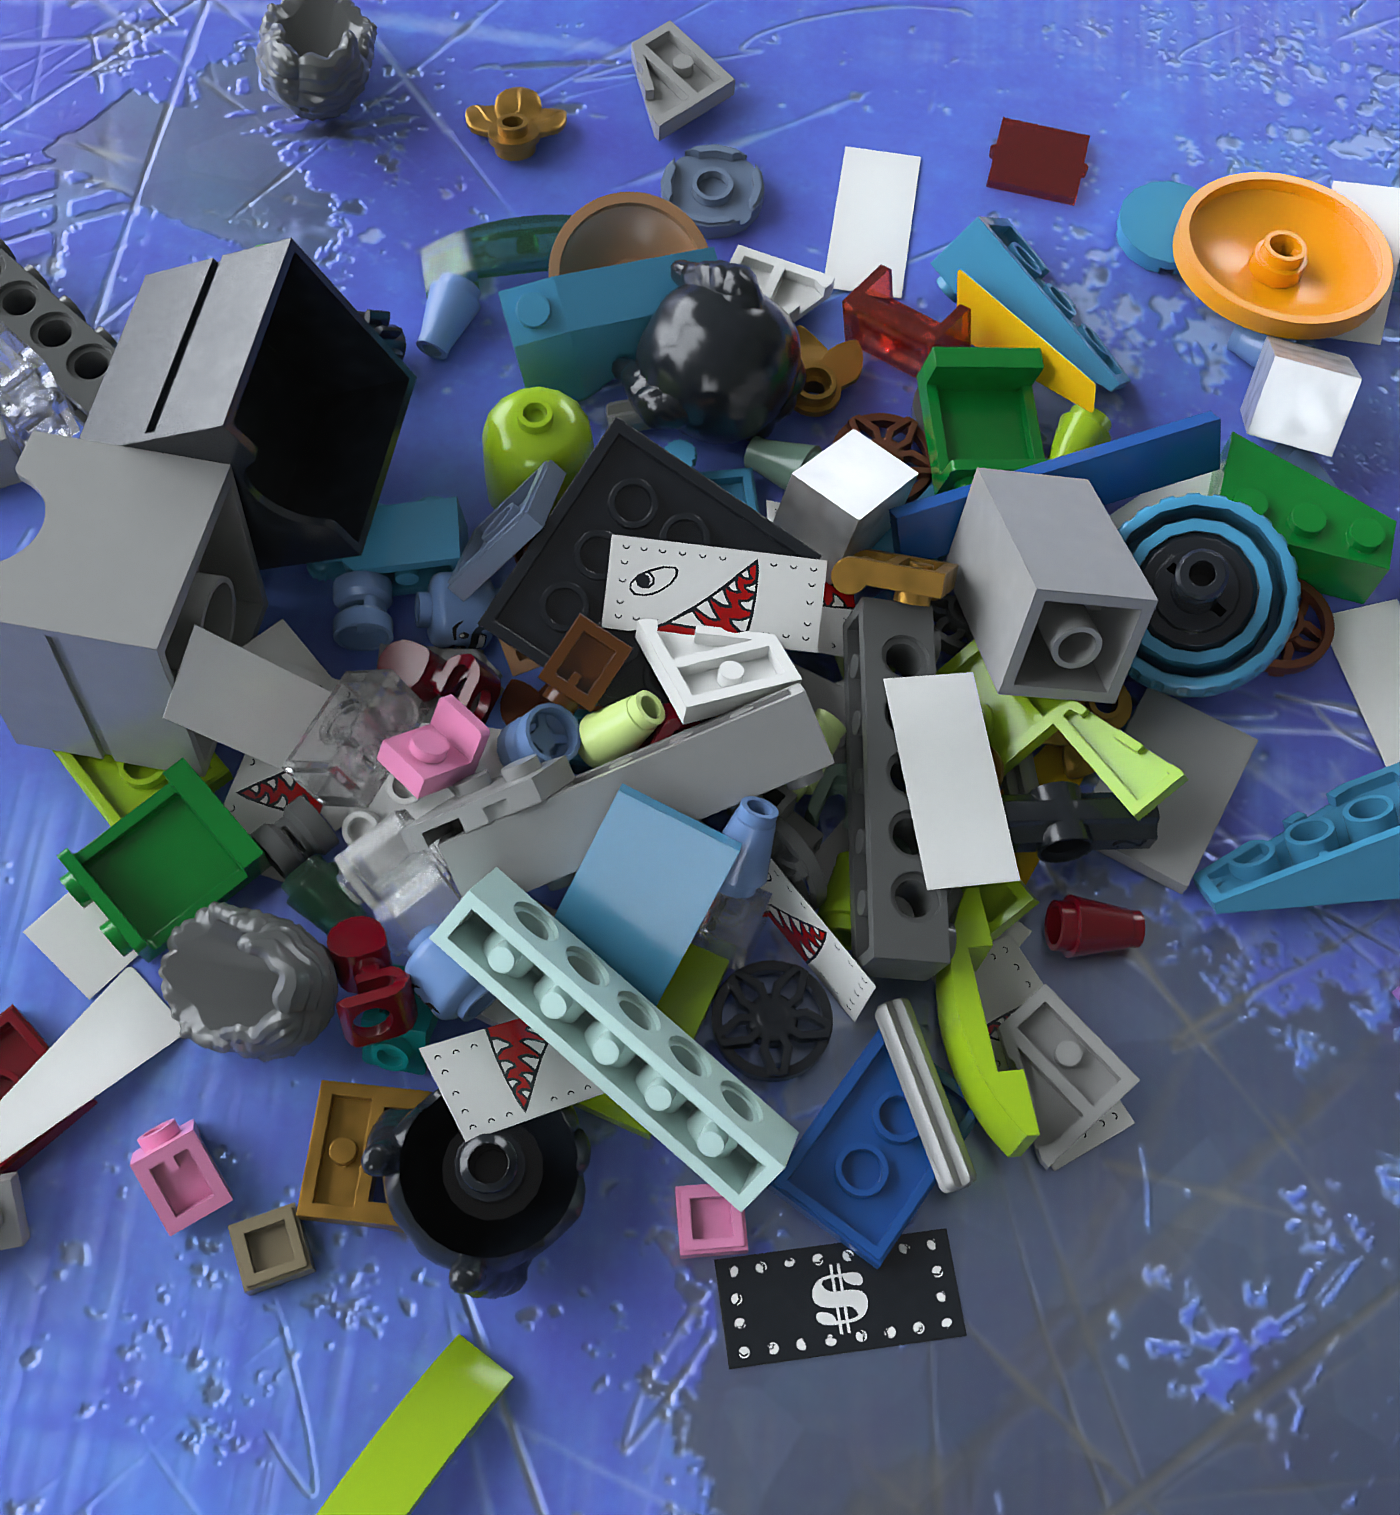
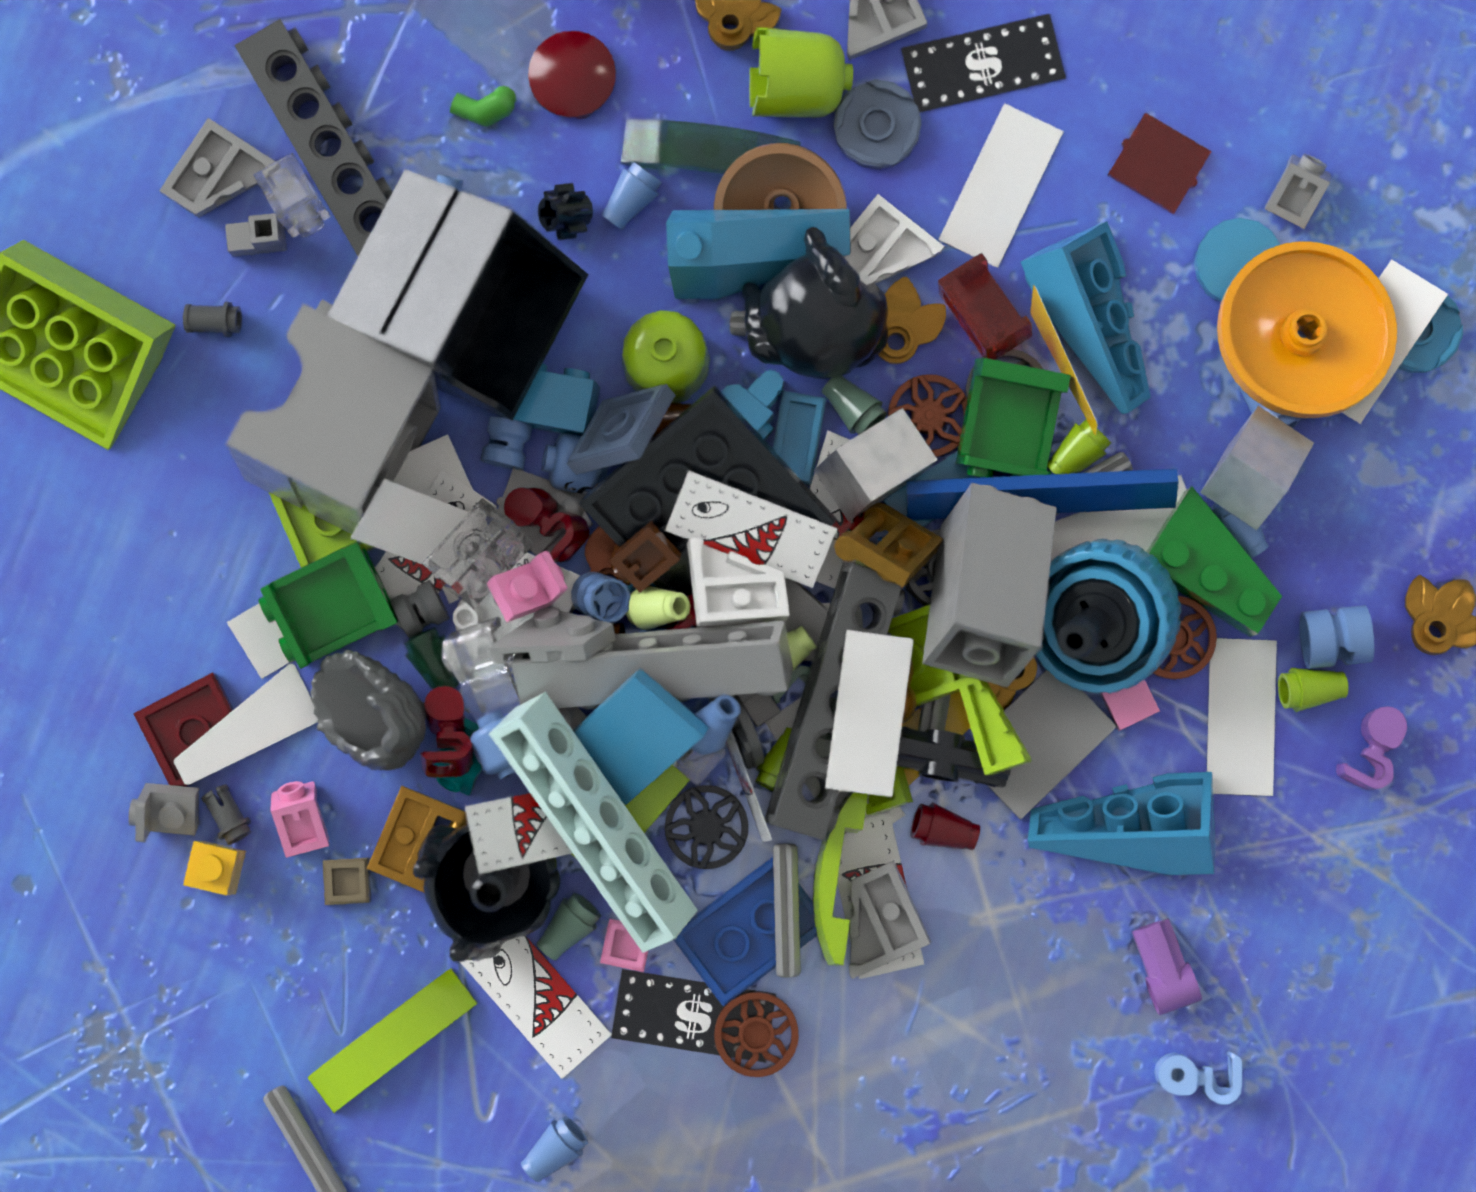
camera: 25 degrees right, 20 degrees up
none -> yellow brick [183,841,246,895]
none -> dark grey pin [201,784,252,845]
none -> white sticker [460,935,612,1079]
none -> dark red dish [528,31,616,119]
none -> sand green cone [536,893,601,961]
none -> copper wheel [714,992,799,1077]
none -> lime cylinder [749,27,853,118]
none -> black sticker [901,13,1066,113]
none -> bright pink tile [1100,680,1160,731]
none -> light grey bracket [1265,154,1331,229]

